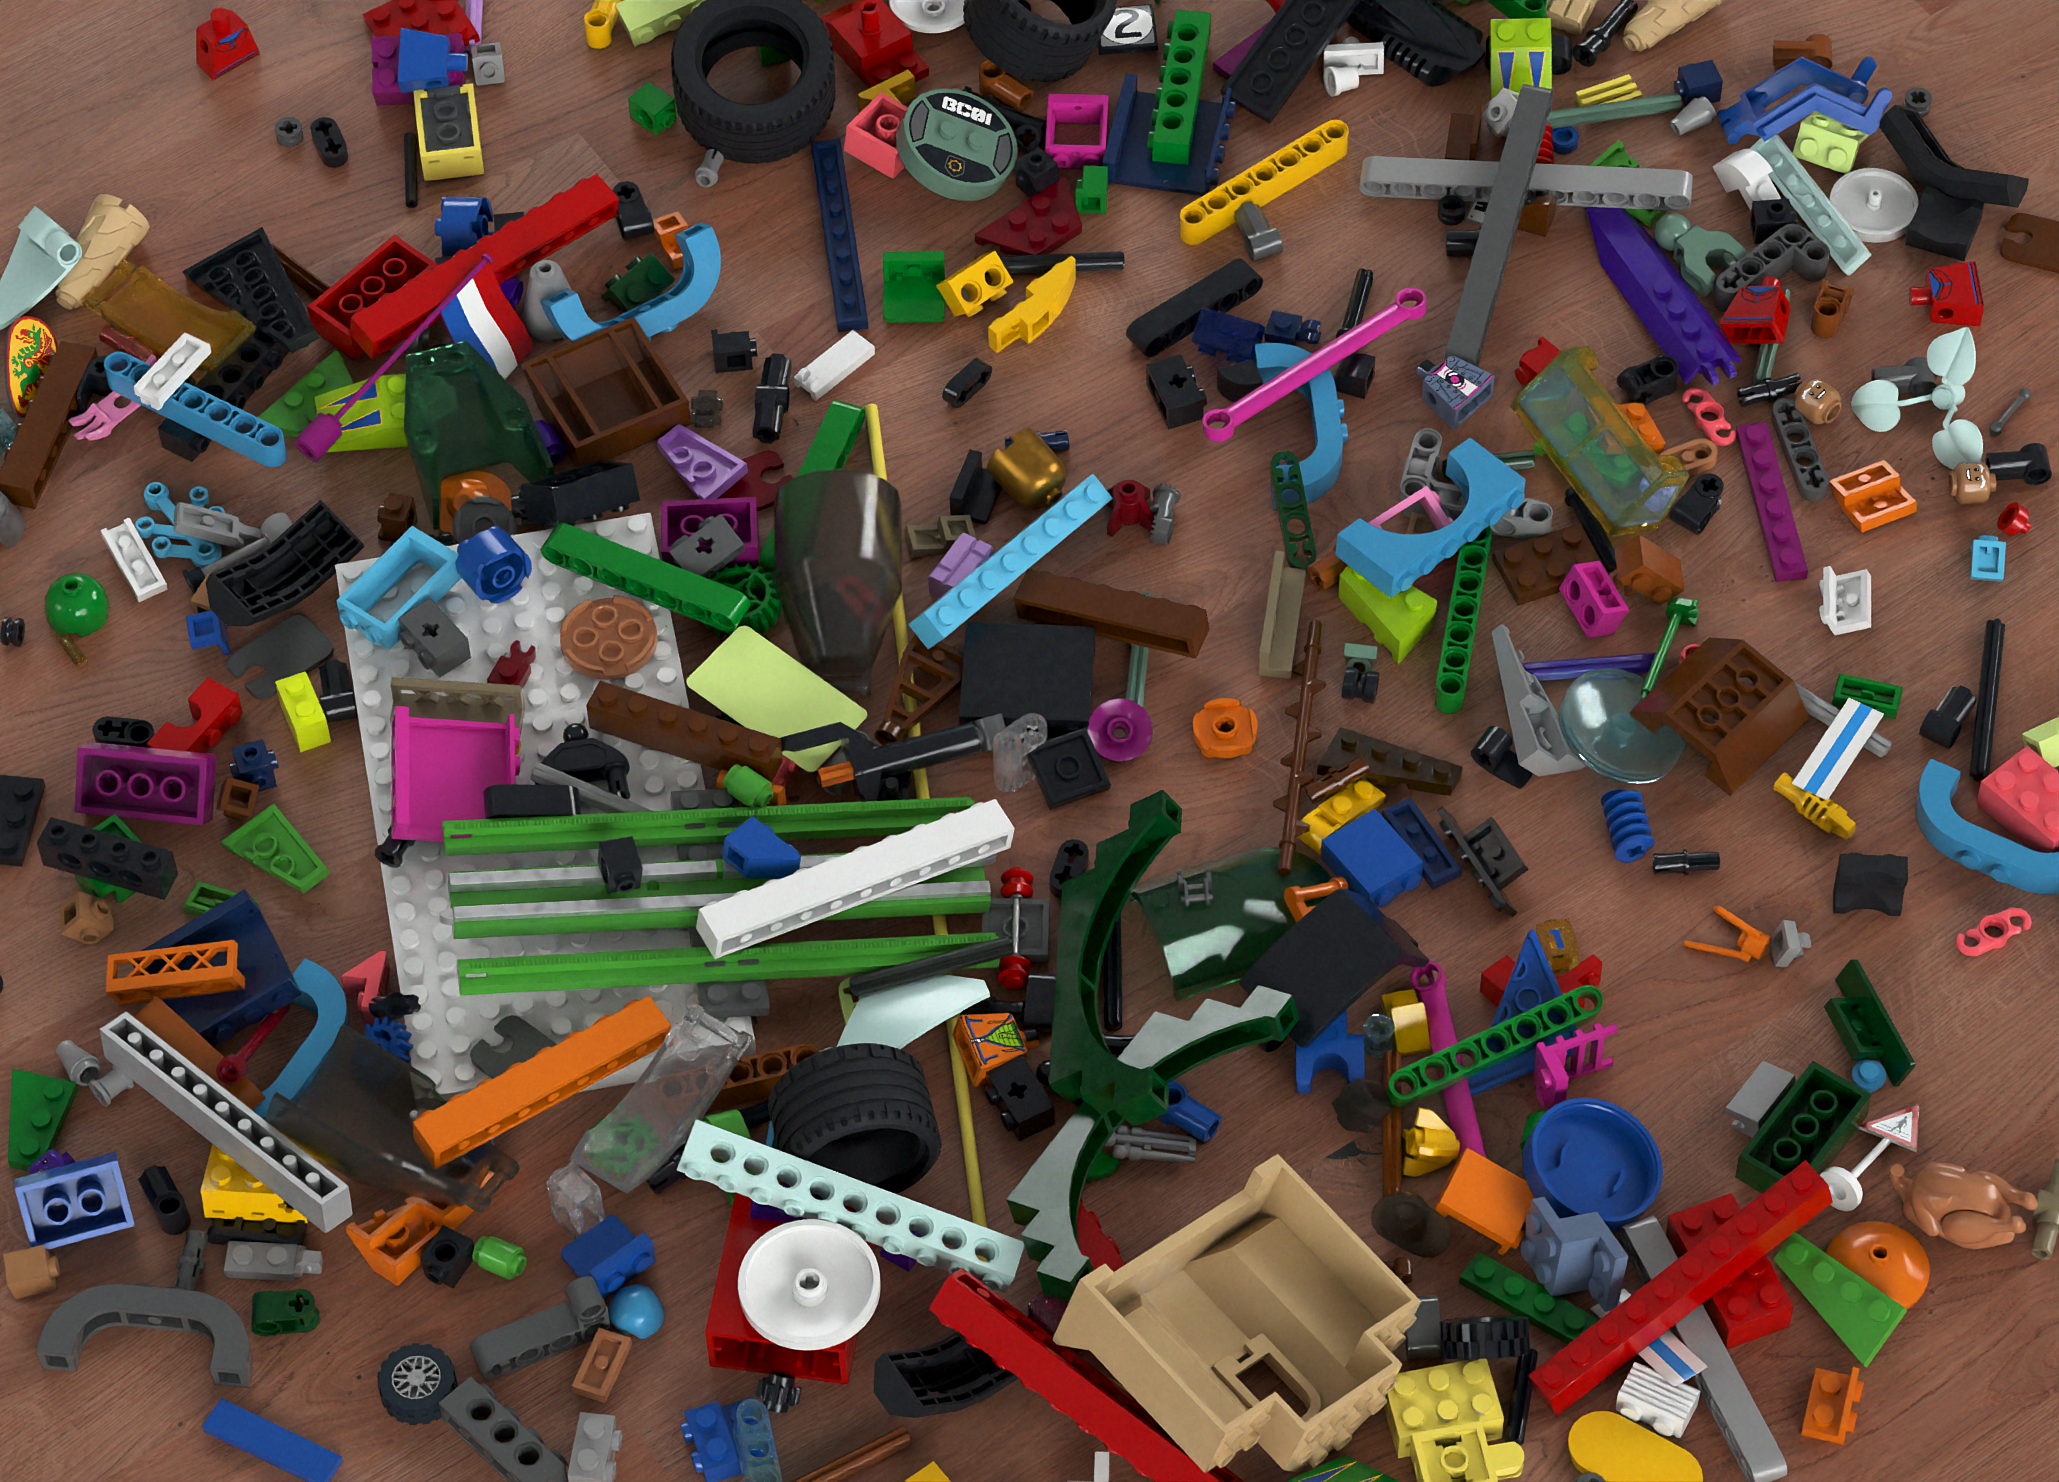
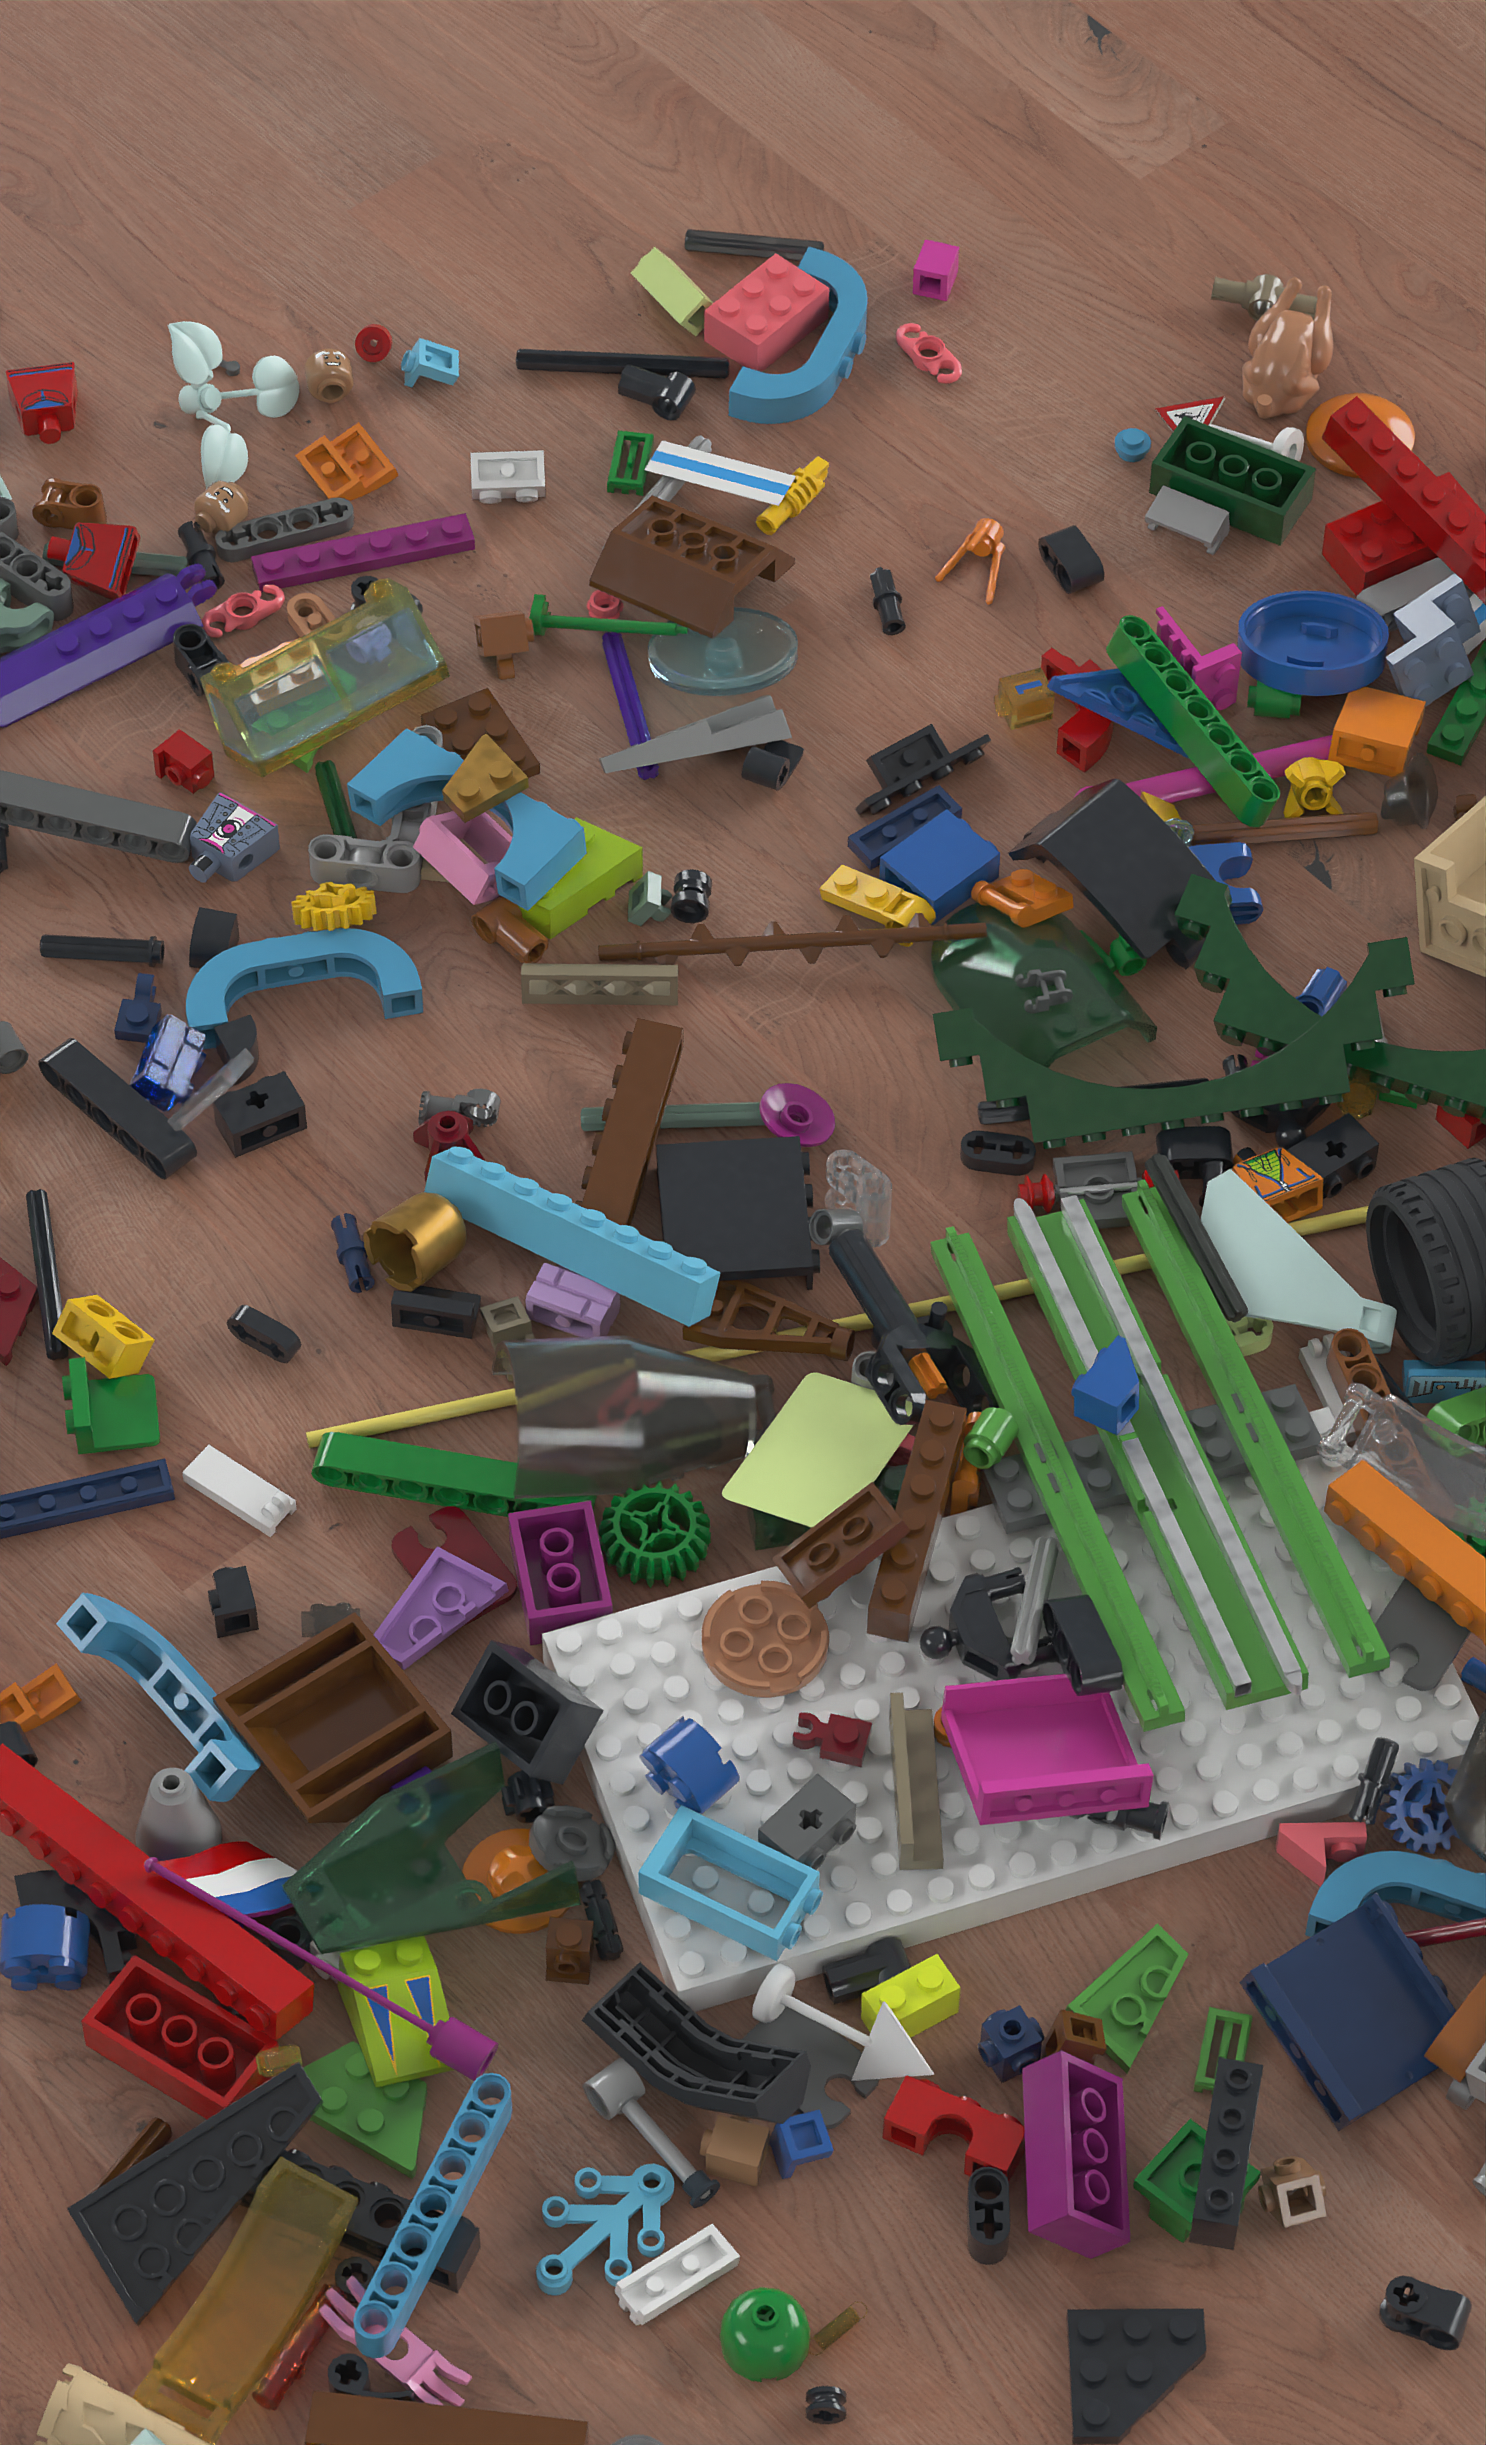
camera: 100 degrees left, 0 degrees up
orange fence [105,940,245,1005] -> none
white hinge [134,332,211,410] -> none
light grey hinge [174,502,261,549] -> none
green beam [540,523,751,632] -> none
black brick [597,836,643,894] -> none
dark green bracket [601,253,675,313] -> none
dark grey brick [670,514,746,579] -> none
white brick [696,799,1015,959] -> none
black piece [752,353,792,444] -> none
yellow slope [988,256,1076,353] -> none
black tile [1025,727,1111,810] -> none
orange plate [1192,698,1258,758] -> none
dark pink piece [1202,287,1427,442] -> none
dark green beam [1270,451,1316,571] -> none
reddish brown pin [1304,754,1371,804] -> none
dark brown wing [1317,727,1463,796] -> none
clear smoke brick [1331,1078,1394,1133] -> none
green beam [1435,525,1492,714] -> none
dark pink brick [1559,560,1629,638] -> none
black axle [1564,485,1617,572] -> none
blue piece [1600,789,1655,863] -> none
light grey tile [1770,920,1812,968] -> none
bright green wing [1774,1232,1908,1368] -> none
dark green bracket [1824,959,1916,1086] -> none
black brick [1833,853,1908,916] -> none
dark grey piece [1871,357,1937,398] -> none
black piece [1985,443,2052,485] -> none
none -> clear tile [167,1048,254,1131]
none -> clear yellow tile [255,2045,302,2077]
none -> yellow gear [291,882,377,931]
none -> pearl gold wing [442,734,529,823]
none -> white piece [752,1963,934,2081]
none -> reddish brown plate [772,1482,911,1609]
none -> black beam [1038,525,1105,594]

